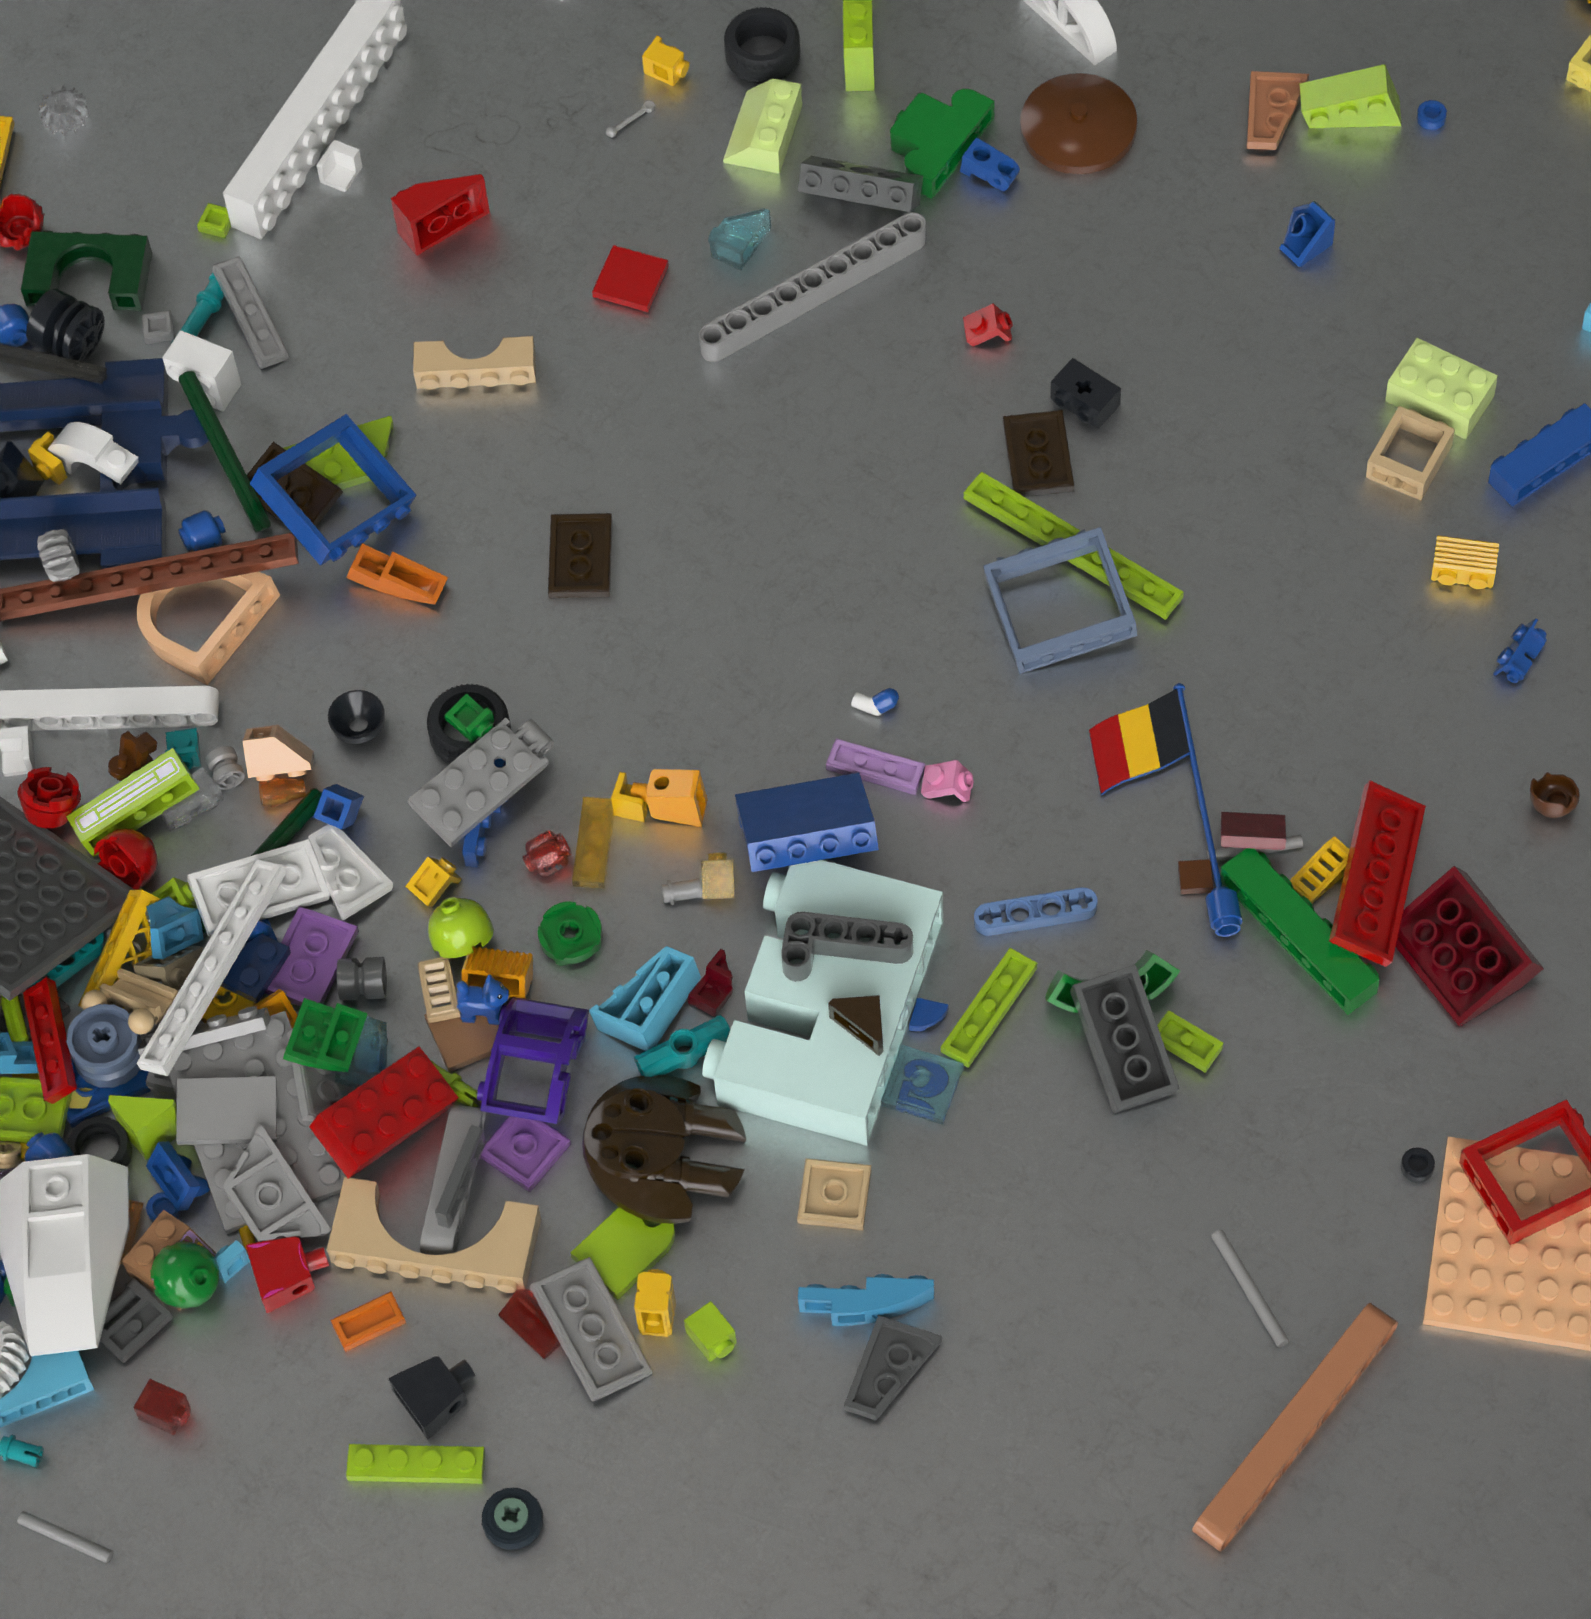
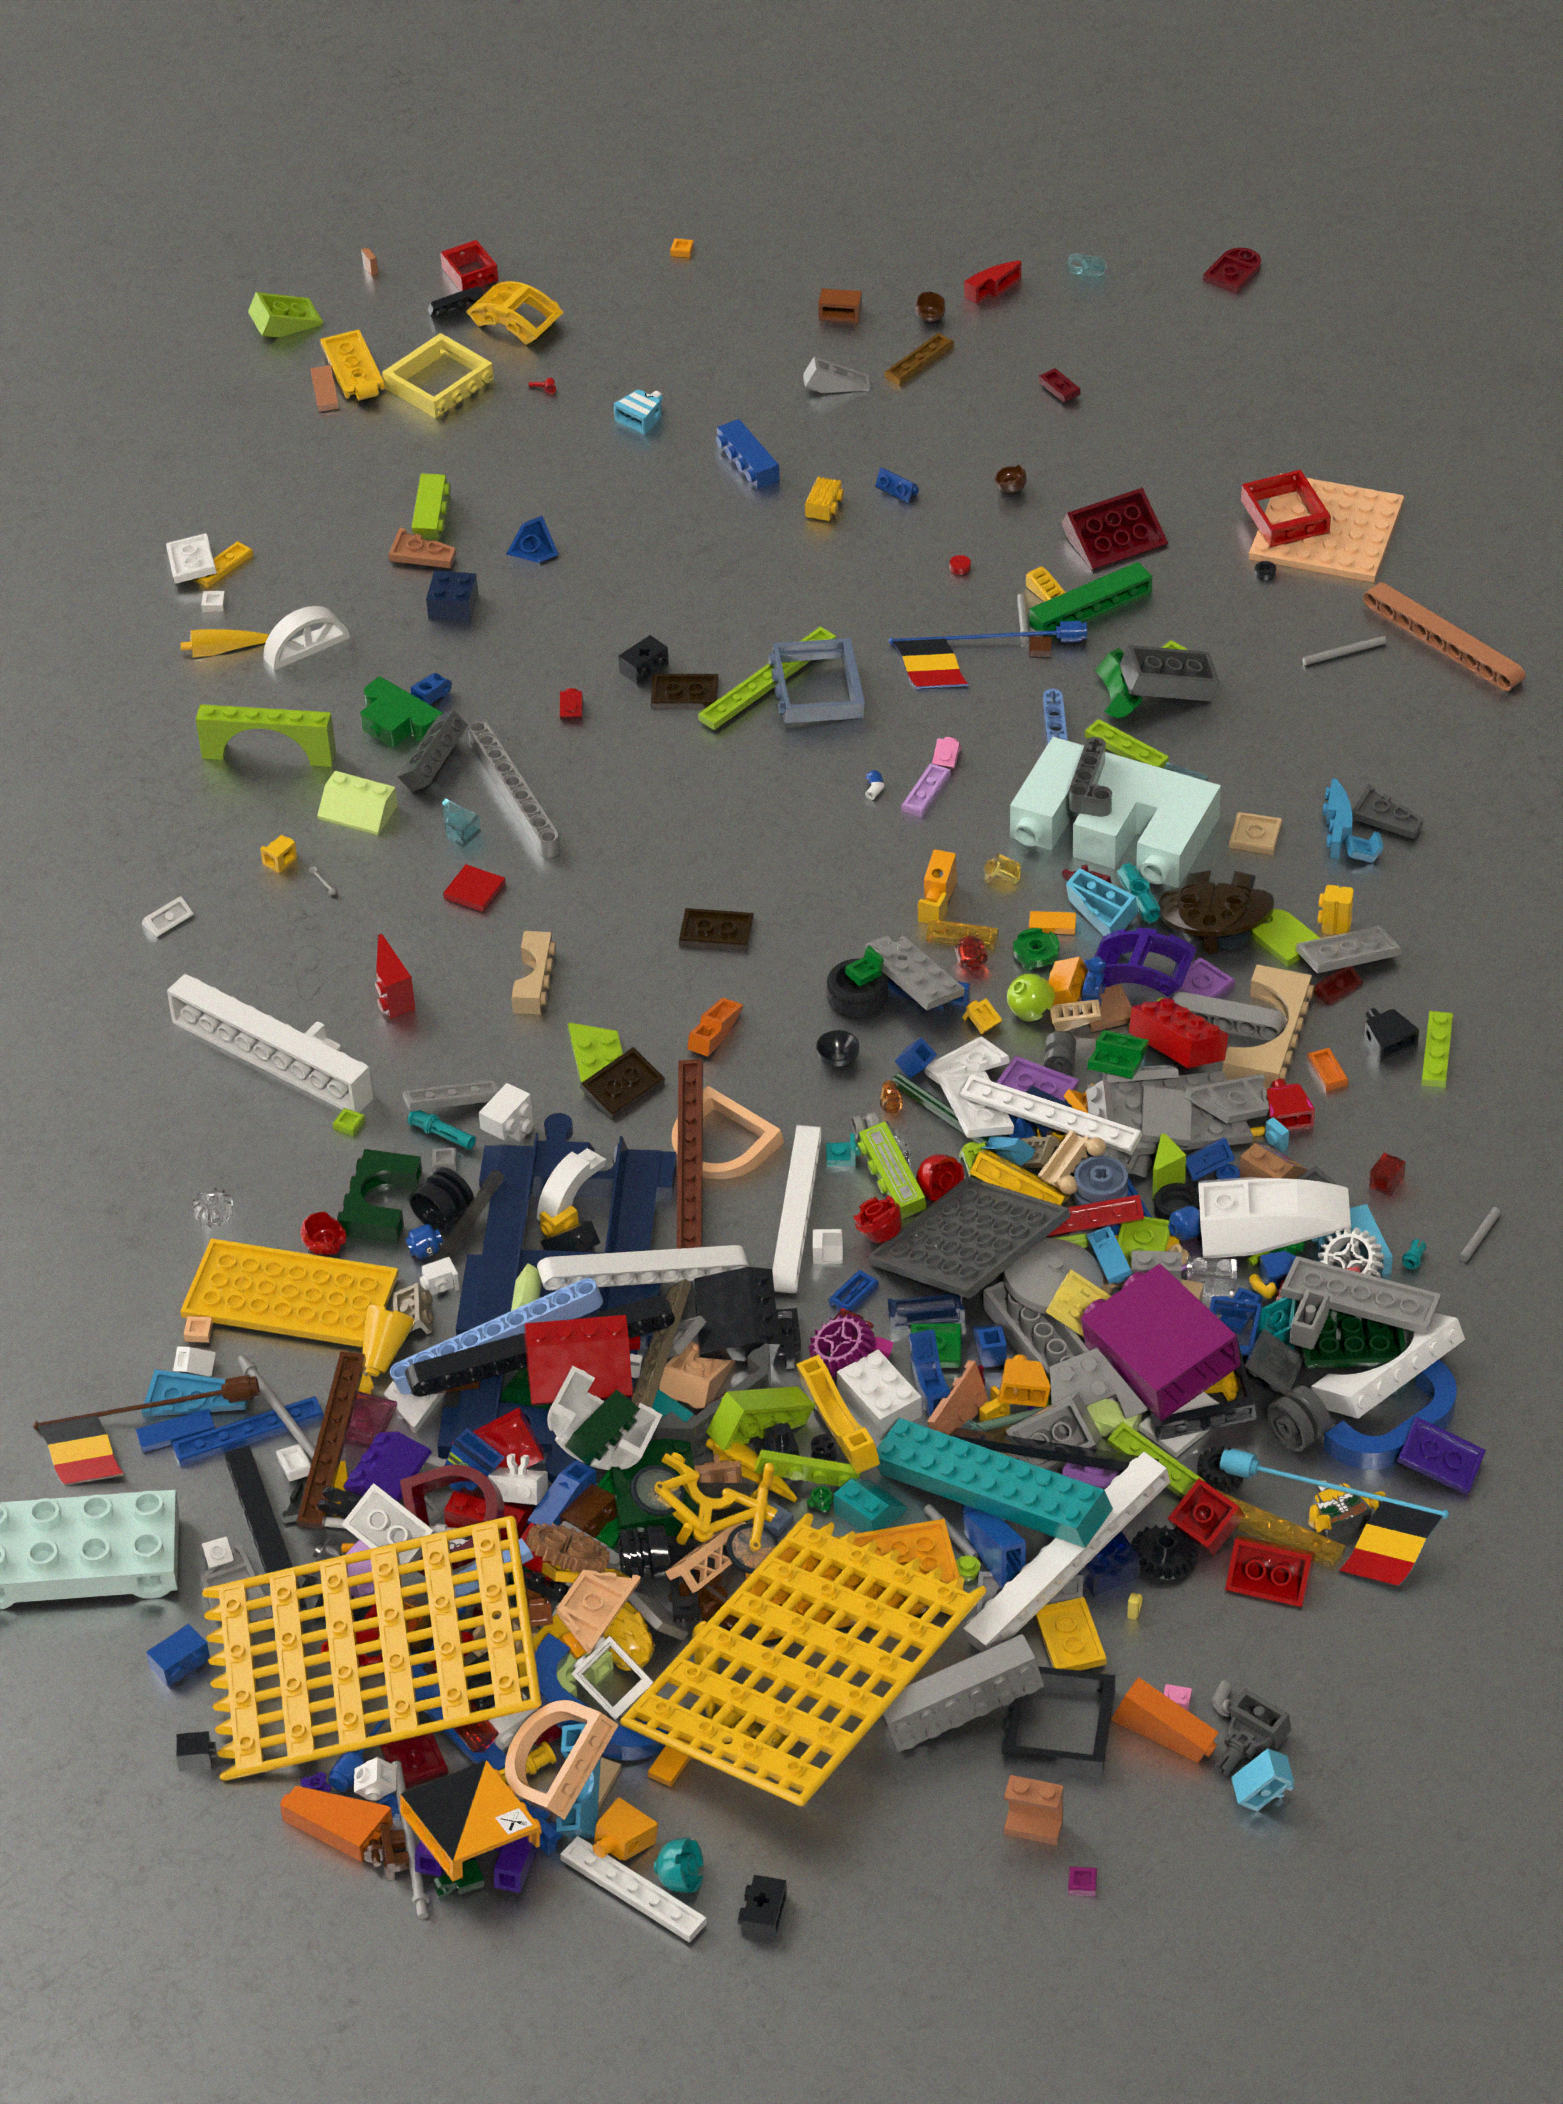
camera: 85 degrees left, 15 degrees down
light grey gear [37,529,80,582] -> none
reddish brown hips [108,731,157,781] -> none
green cylinder [150,1241,220,1309] -> none
dark green axle [178,371,271,533] -> none
blue head [178,510,226,552] -> none
light nougat slope [243,725,314,781] -> none
blue window [250,414,417,566] -> none
dark grey tile [435,1125,486,1228] -> none
black wheel [482,1488,543,1550] -> none
light grey pin [661,878,702,905] -> none
lime brick [684,1301,737,1362] -> none
black tyre [724,7,801,84] -> none
blue panel [735,772,879,872] -> none
dark brown slope [828,995,883,1056] -> none
reddish brown dish [1020,73,1137,174] -> none
dark red tile [1221,812,1286,850] -> none
red plate [1329,780,1426,967] -> none
tan window [1366,406,1455,501] -> none
yellowish green brick [1385,338,1498,440] -> none
blue tile [1417,100,1447,130] -> none
none -> dark blue brick [426,571,478,621]
none -> red tile [949,555,971,575]
none -> light orange tile [1029,911,1076,935]
none -> dark azure bracket [1345,832,1383,863]

